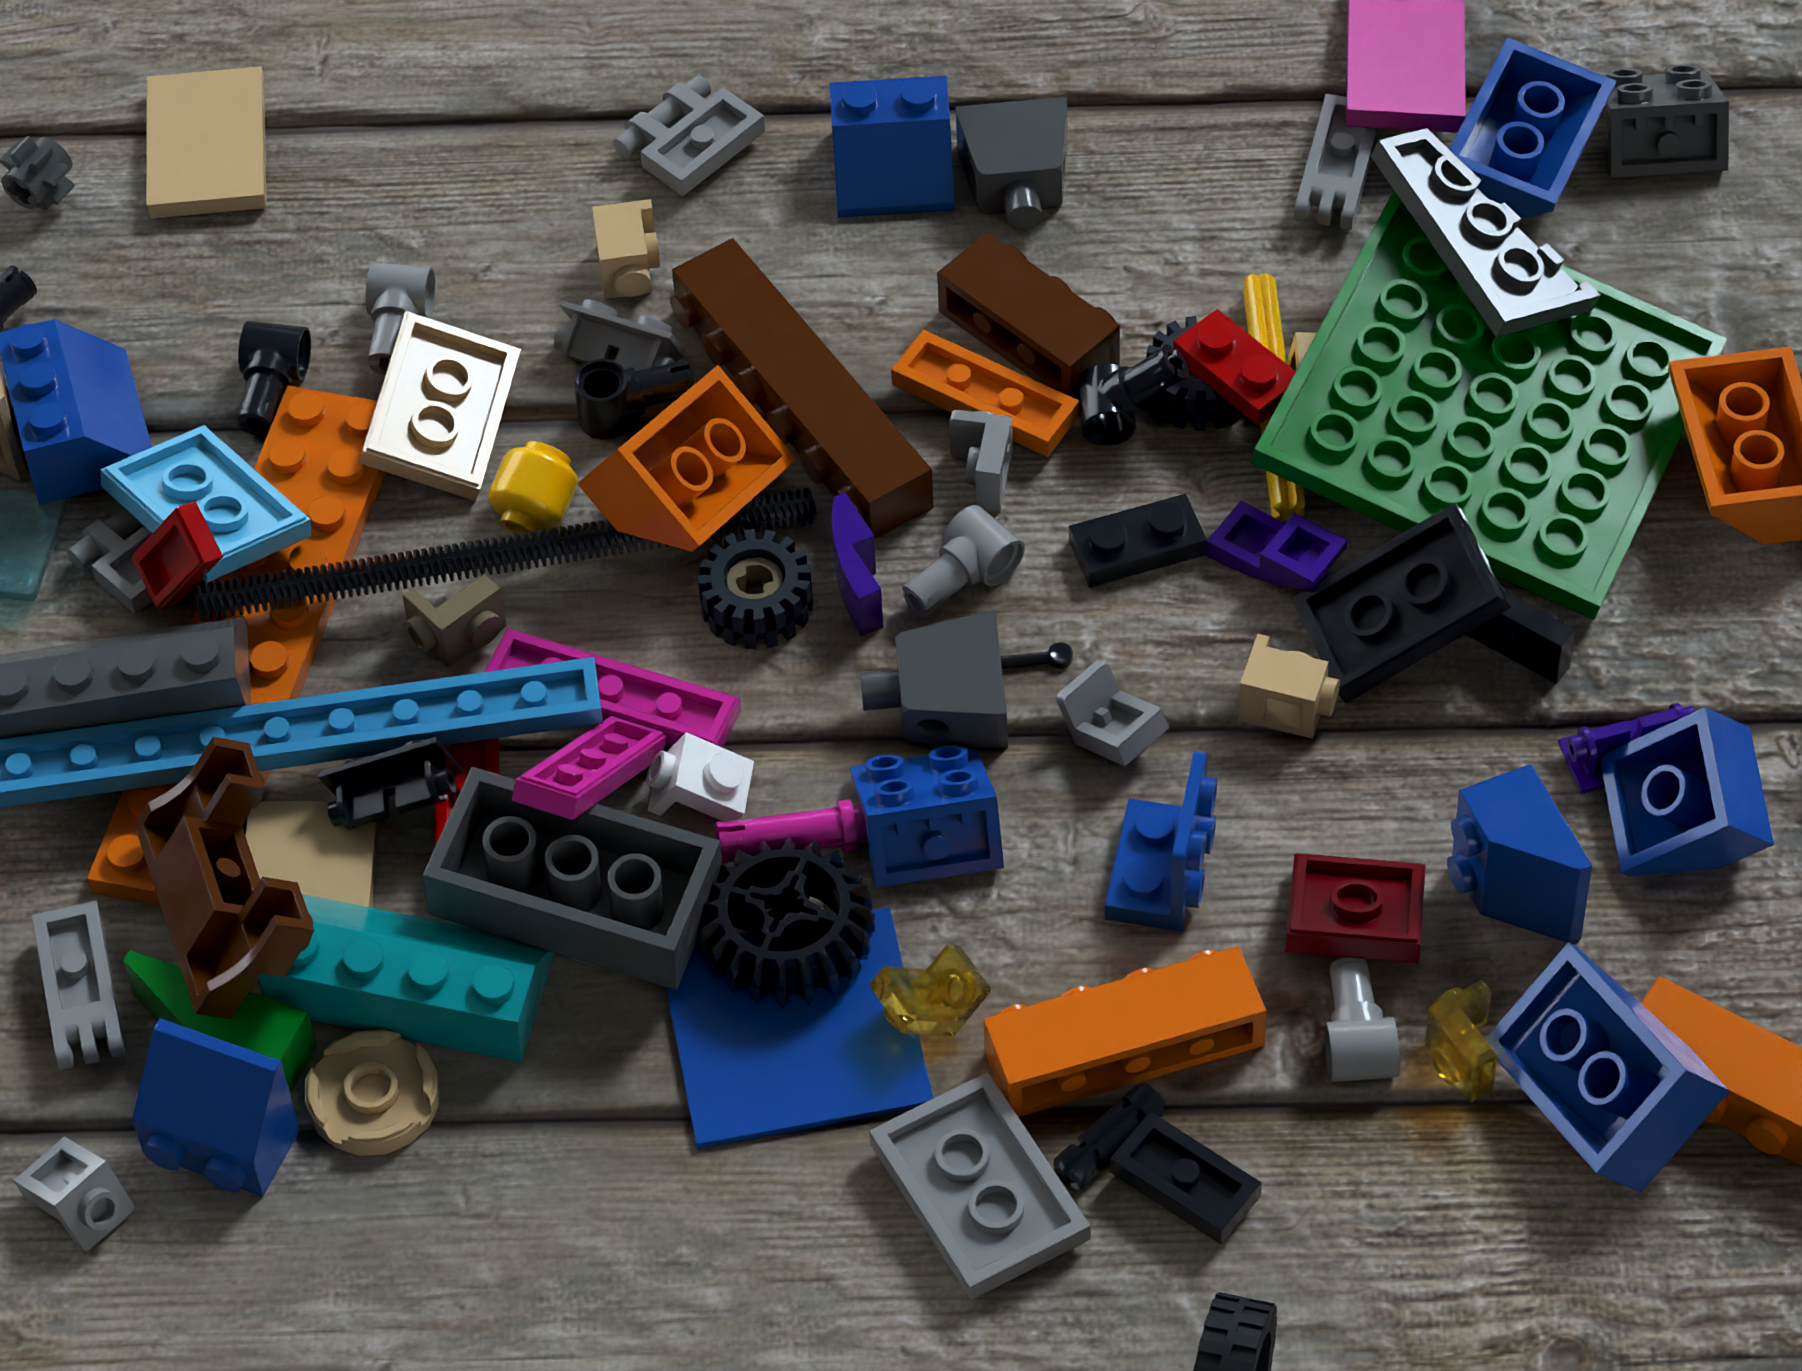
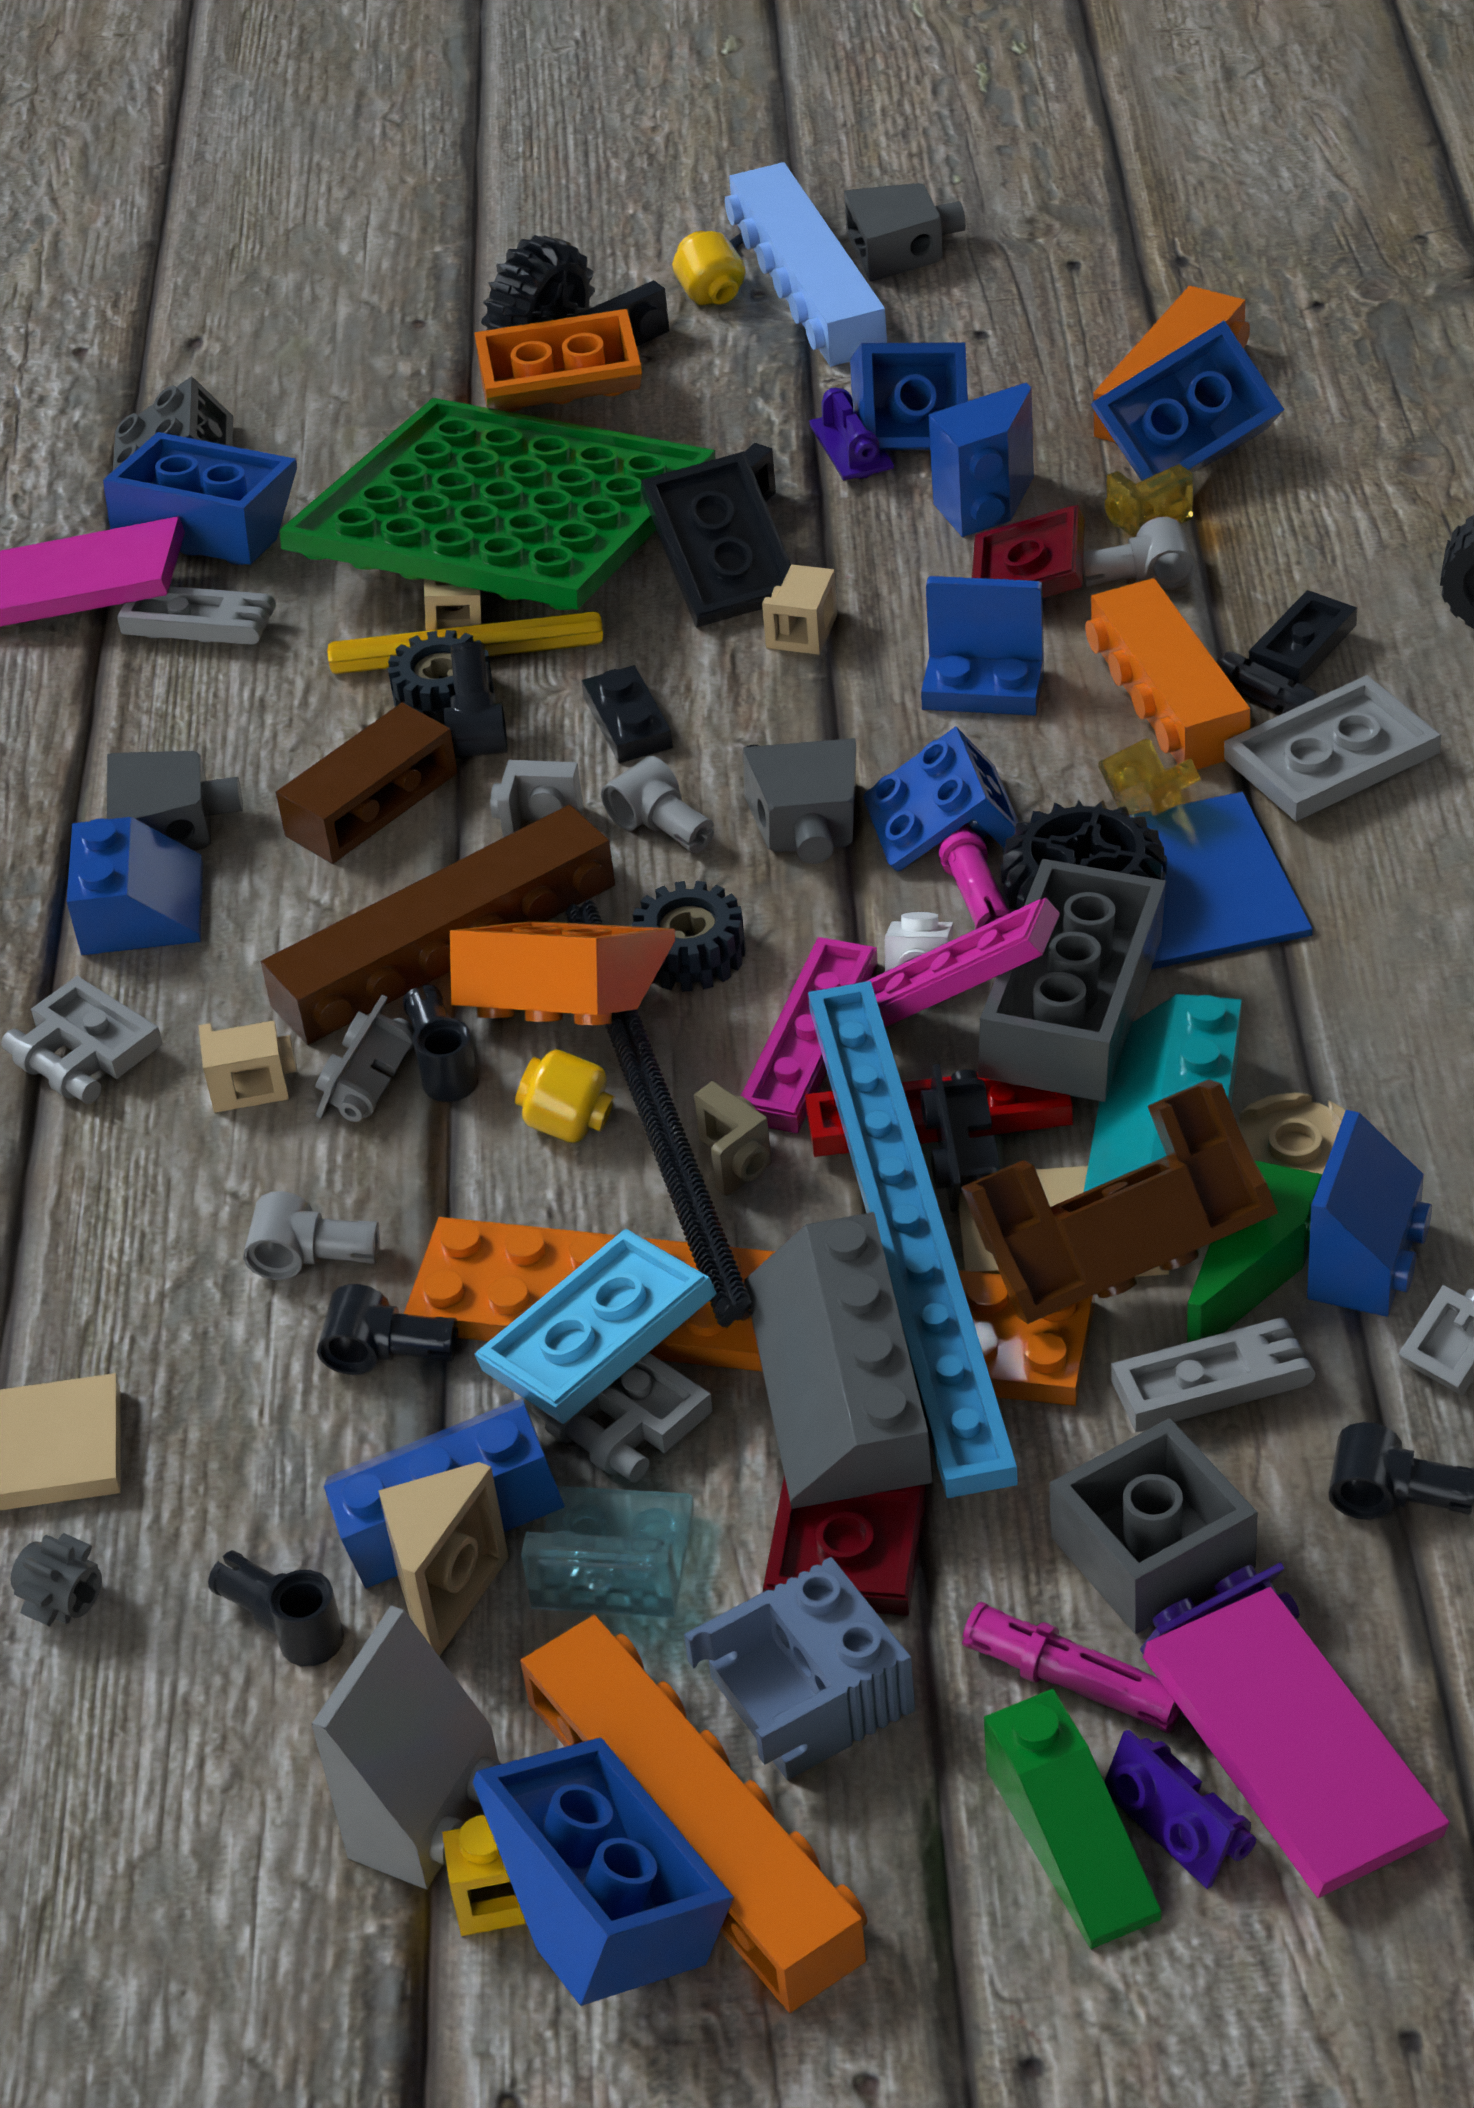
camera: 90 degrees left, 10 degrees down
red tile [132,501,223,611] -> none
tile [358,311,521,501] -> none
dark purple slope [832,492,883,636] -> none
orange plate [891,329,1079,457] -> none
light grey bracket [1056,660,1170,766] -> none
red plate [1173,309,1296,426] -> none
dark purple slope [1206,500,1347,590] -> none
wing [1371,128,1601,337] -> none

